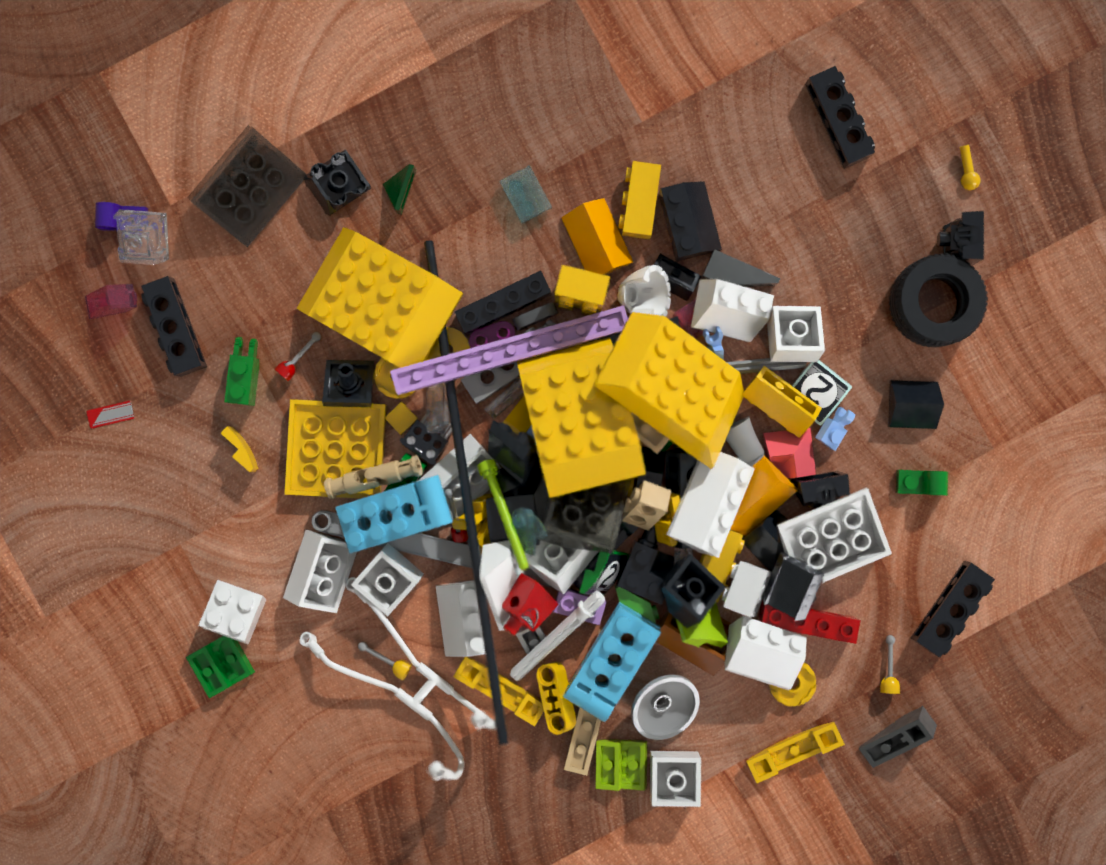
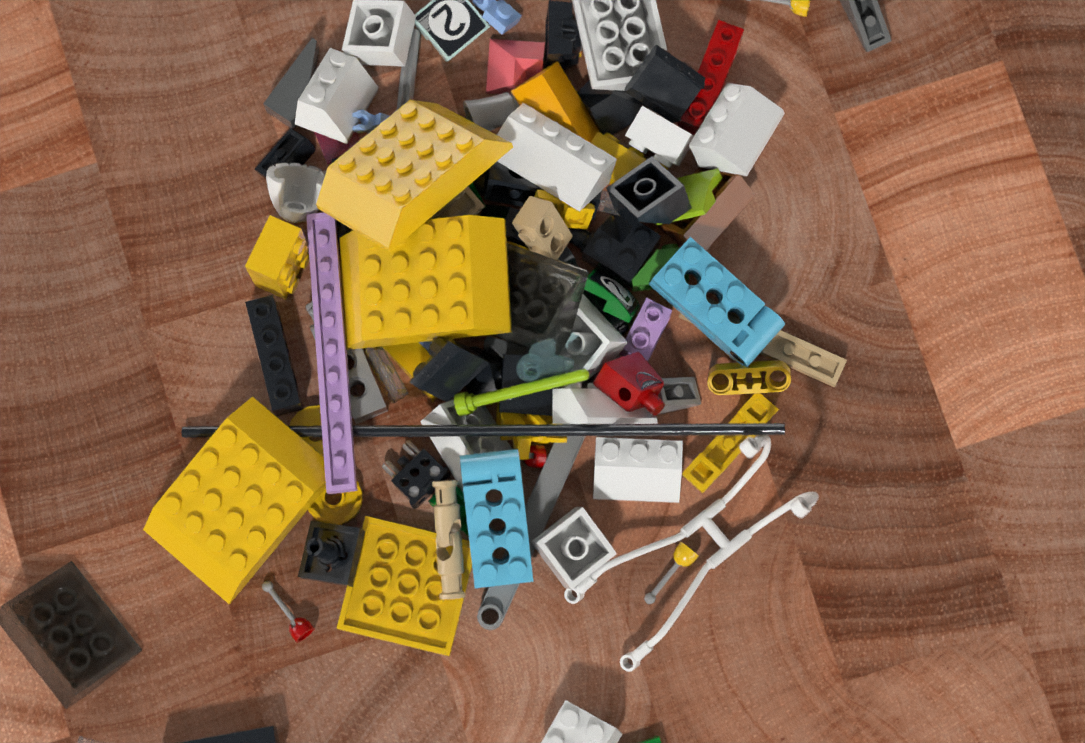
camera: 80 degrees left, 10 degrees down
yellow slope [221,426,258,472] -> none
green hinge [224,337,260,406] -> none
white slope [283,530,357,613] -> none
black slope [304,150,371,216] -> none
dark green slope [383,164,417,215] -> none
yellow tile [385,402,418,435] -> none
clear slope [426,382,449,434] -> none
magenta plate [469,321,515,348] -> none
clear light blue plate [499,165,552,224] -> none
white axle [510,591,605,681] -> none
dark grey beam [512,302,558,331] -> none
light orange slope [561,198,633,275] -> none
lime slope [596,739,647,791] -> none
yellow brick [618,161,661,240] -> none
light grey dish [631,675,700,740] -> none
white brick [650,751,701,807] -> none
black slope [659,181,722,262] -> none
yellow brick [742,366,822,438] -> none
yellow slope [746,722,845,783] -> none
yellow tile [768,662,816,707] -> none

